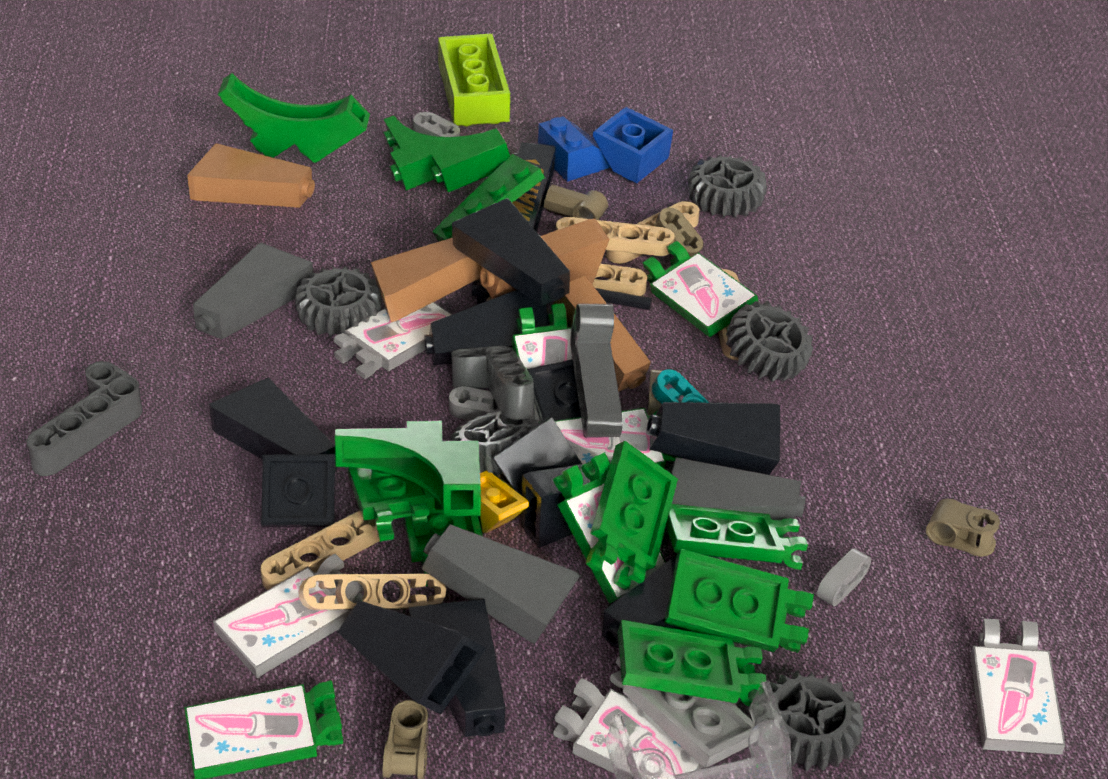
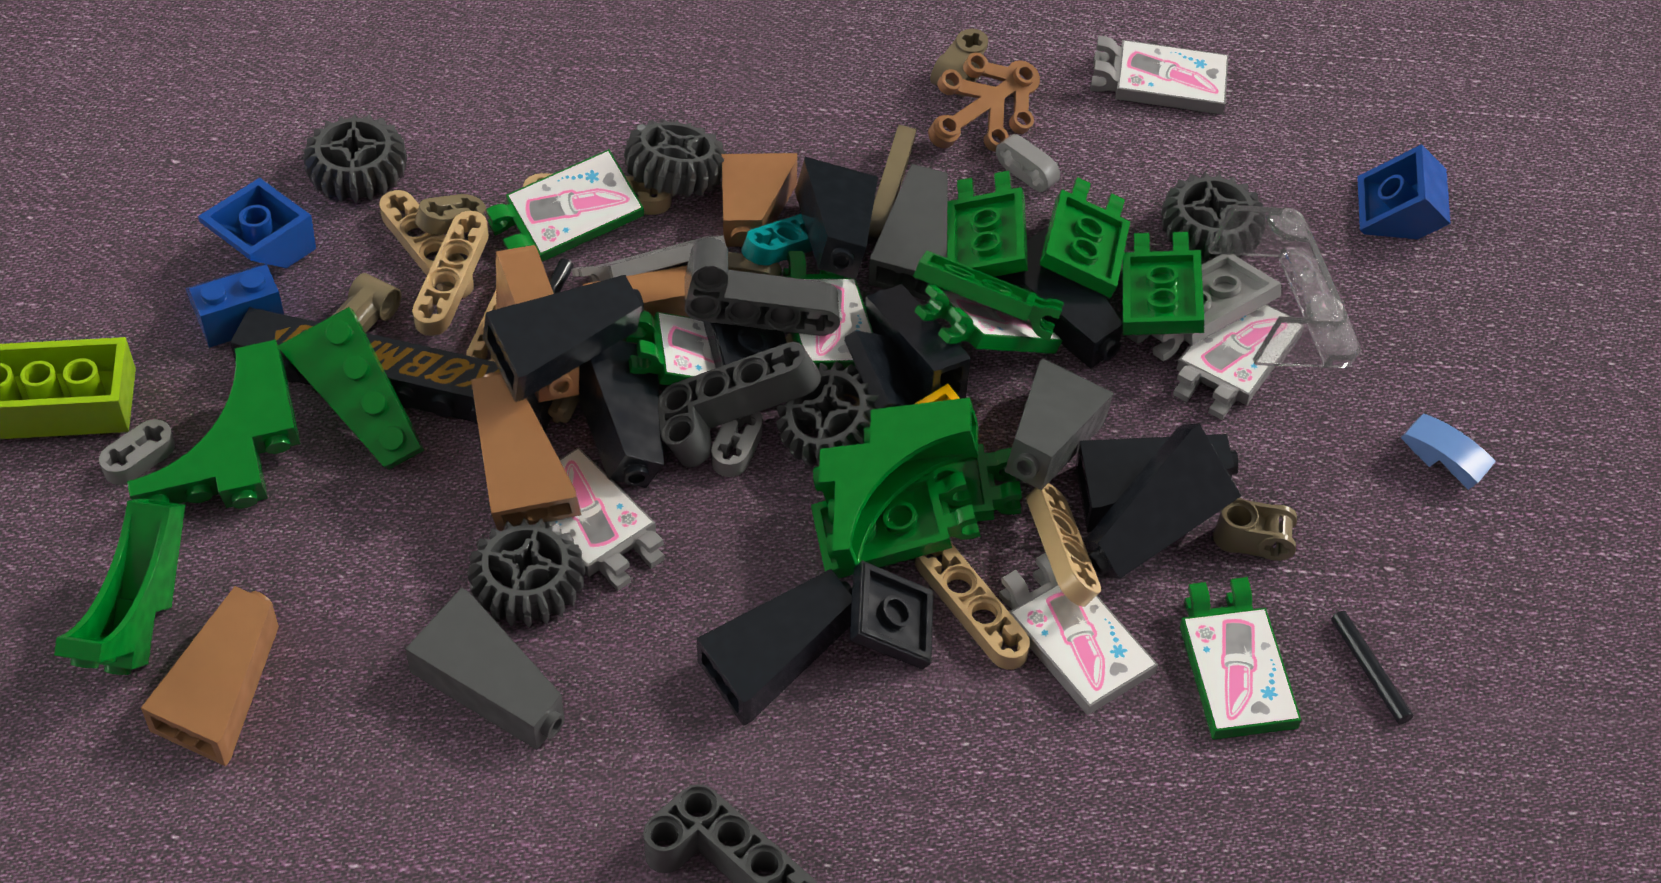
camera: 85 degrees left, 10 degrees up
none -> light grey tile [571,235,726,283]
none -> medium nougat slope [722,153,797,247]
none -> dark tan beam [868,124,917,239]
none -> medium nougat plant [928,52,1040,152]

